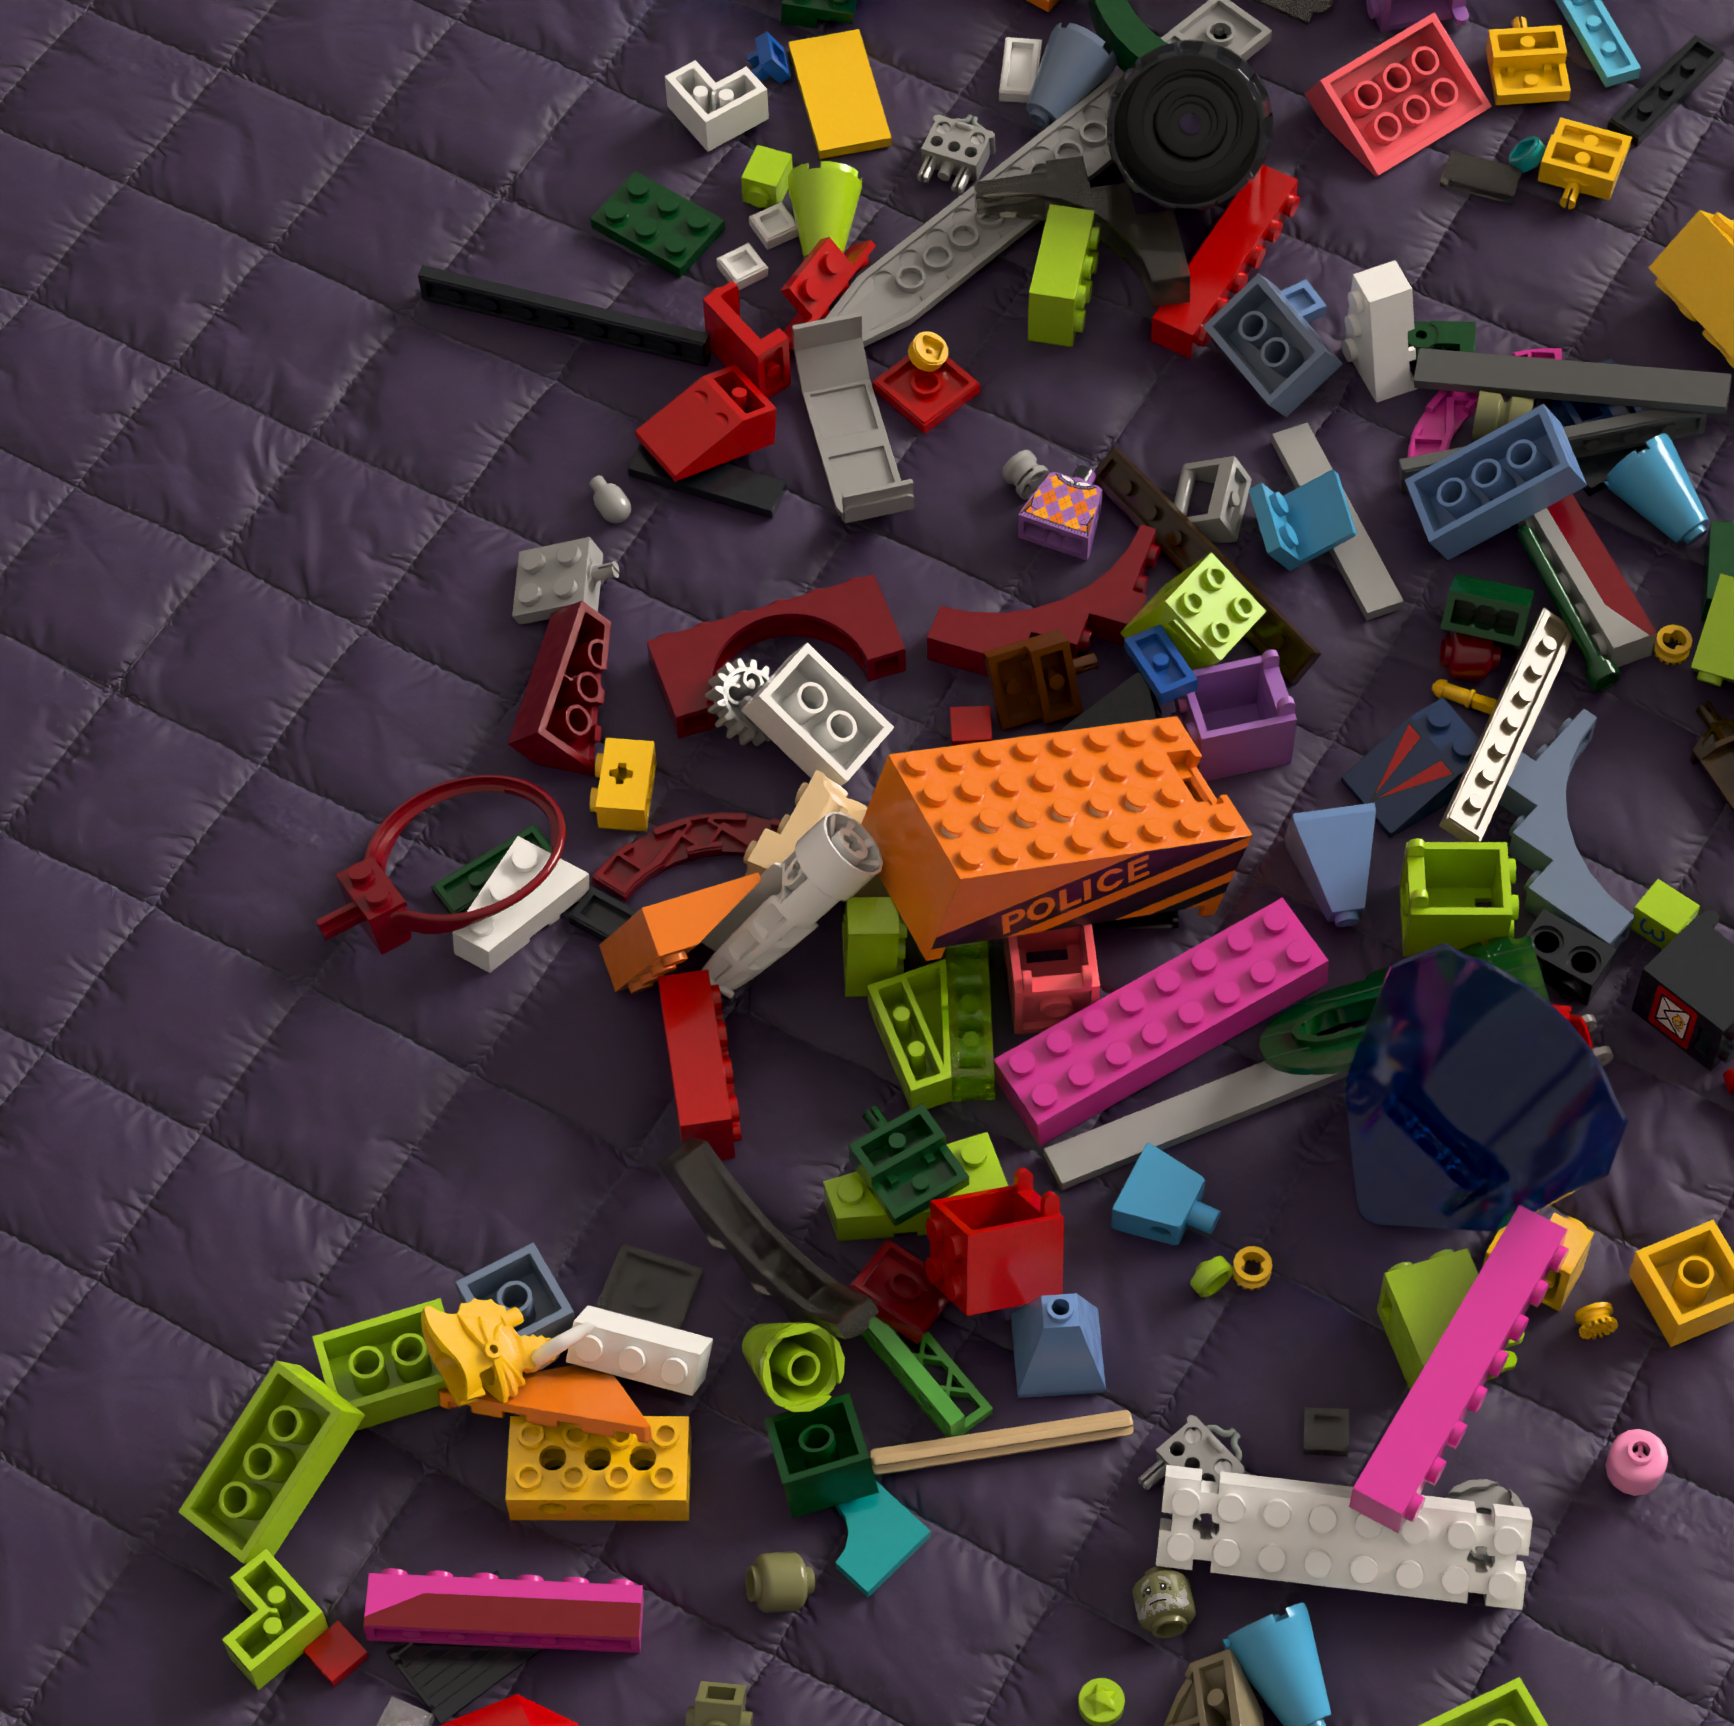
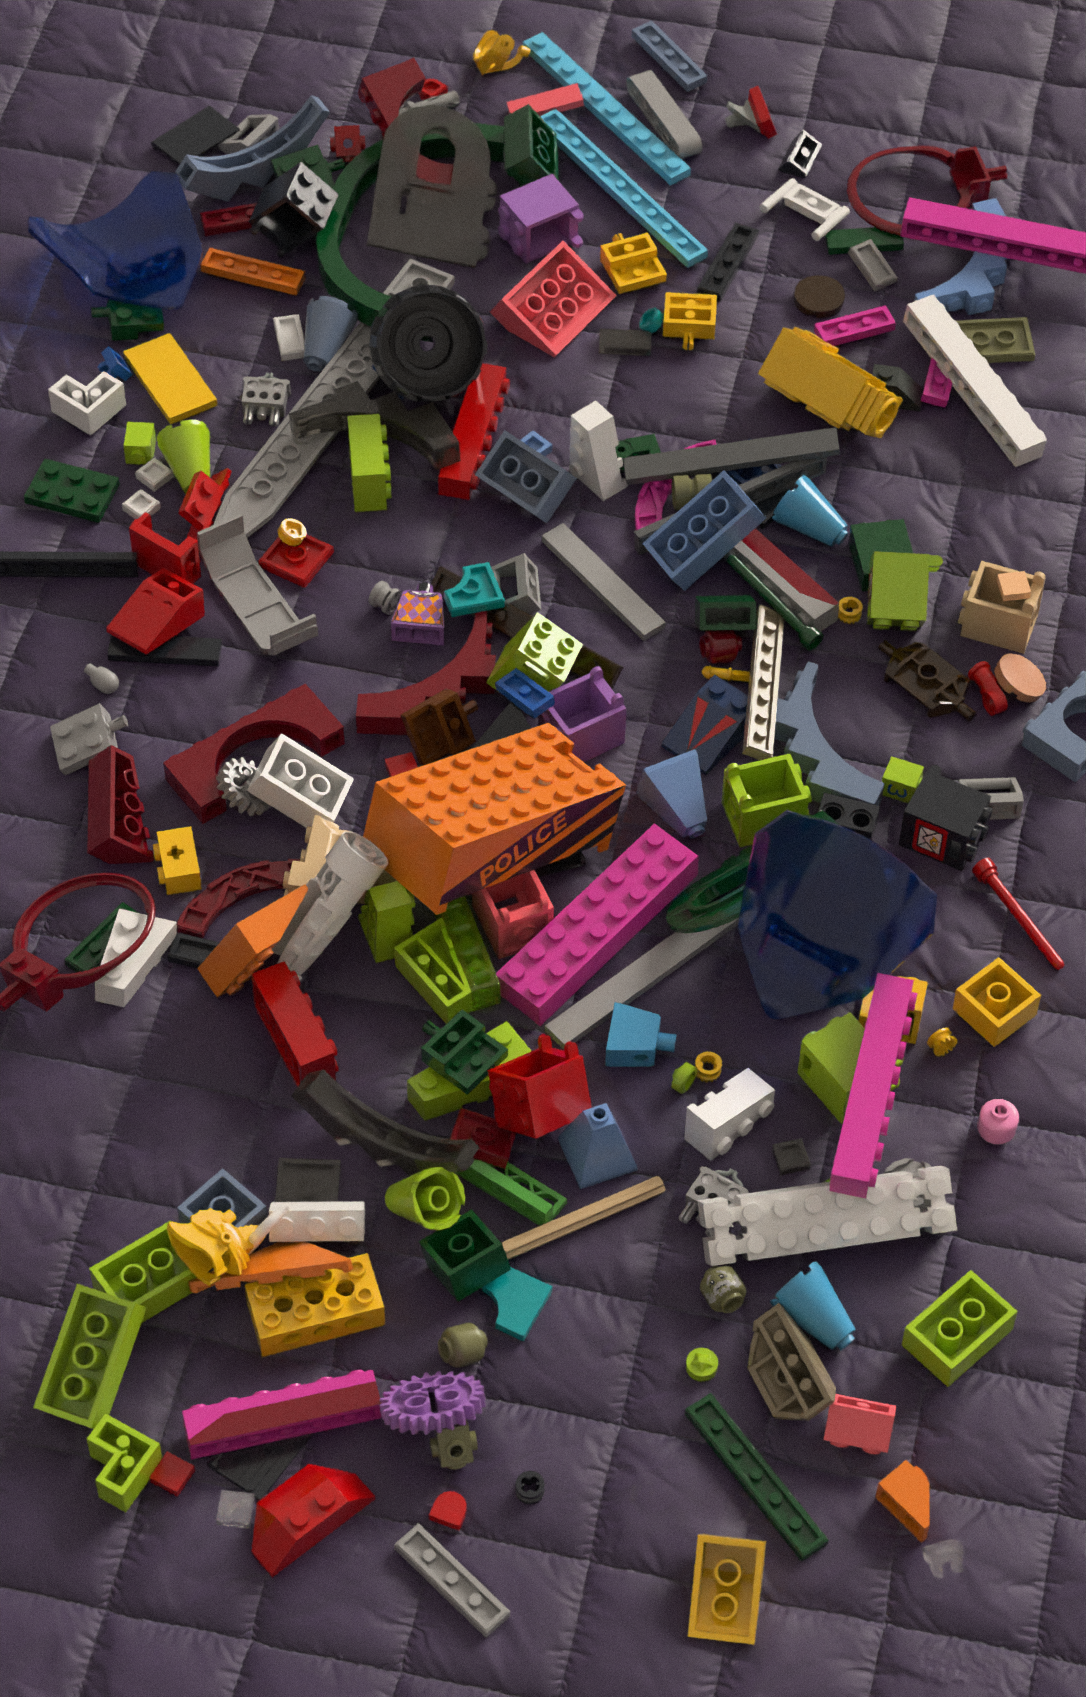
camera: 20 degrees left, 5 degrees down
dark azure bracket [1248,470,1357,571] -> none
none -> medium lavender gear [380,1371,486,1435]
none -> teal tile [444,562,505,617]
none -> white wedge [684,1068,775,1161]

